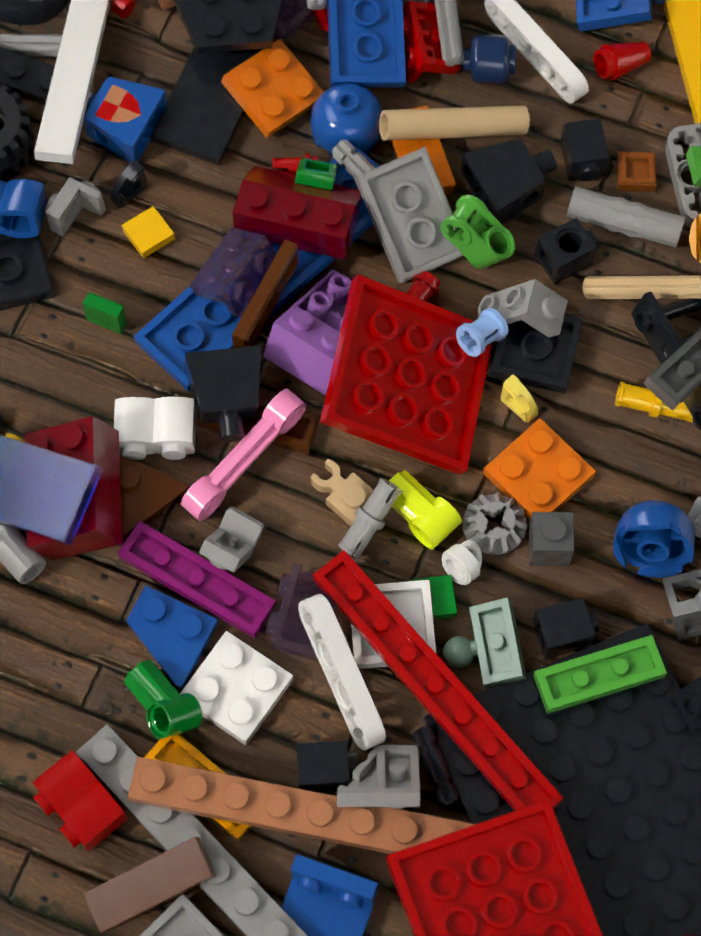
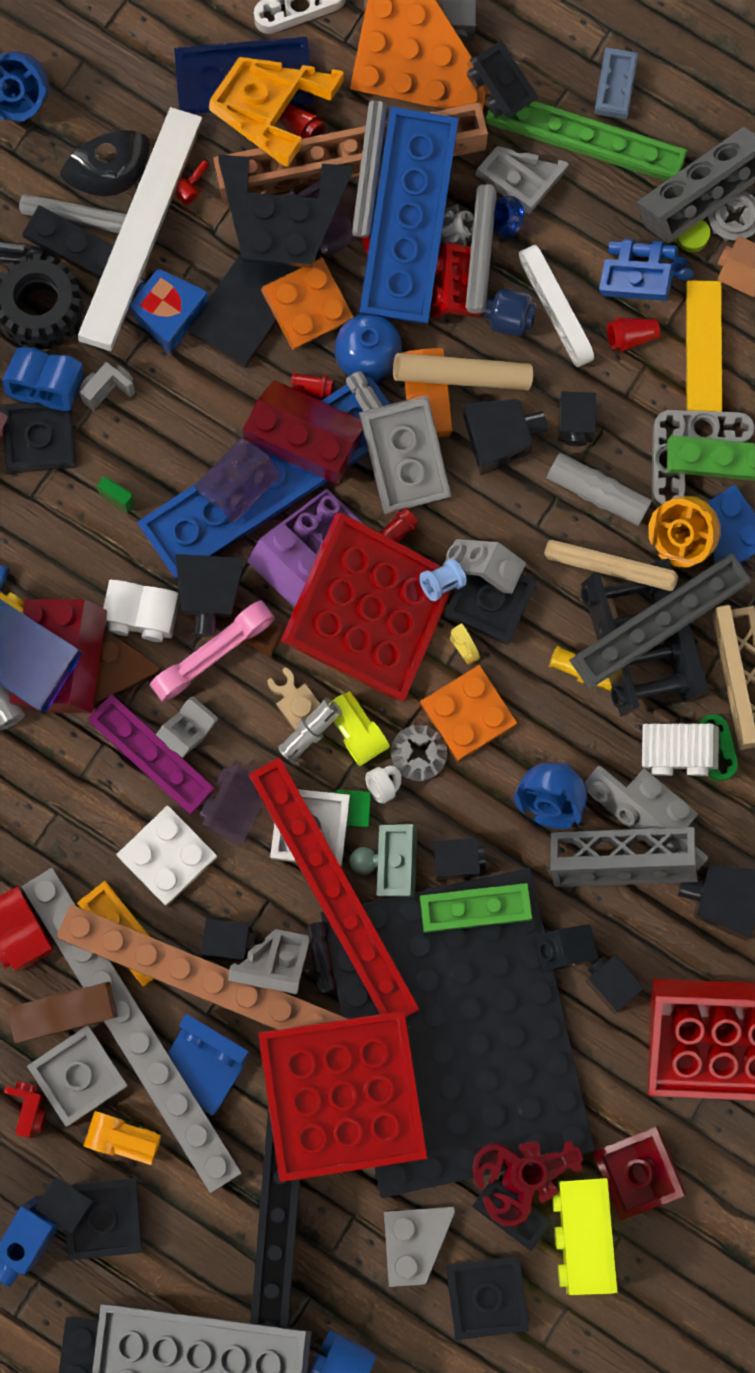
camera: 10 degrees right, 10 degrees up
black tile [111,159,147,209] -> none
yellow tile [122,206,175,259] -> none
green piece [124,659,202,739] -> none
blue wing [126,585,218,691] -> none
reddish brown tile [232,239,299,348] -> none
green tile [295,158,338,190] -> none
white beam [298,594,386,750] -> none
bright green piece [440,195,515,269] -> none
dark grey brick [528,512,574,567] -> none
black brick [534,217,597,285] -> none
dark orange tile [617,152,656,192] -> none

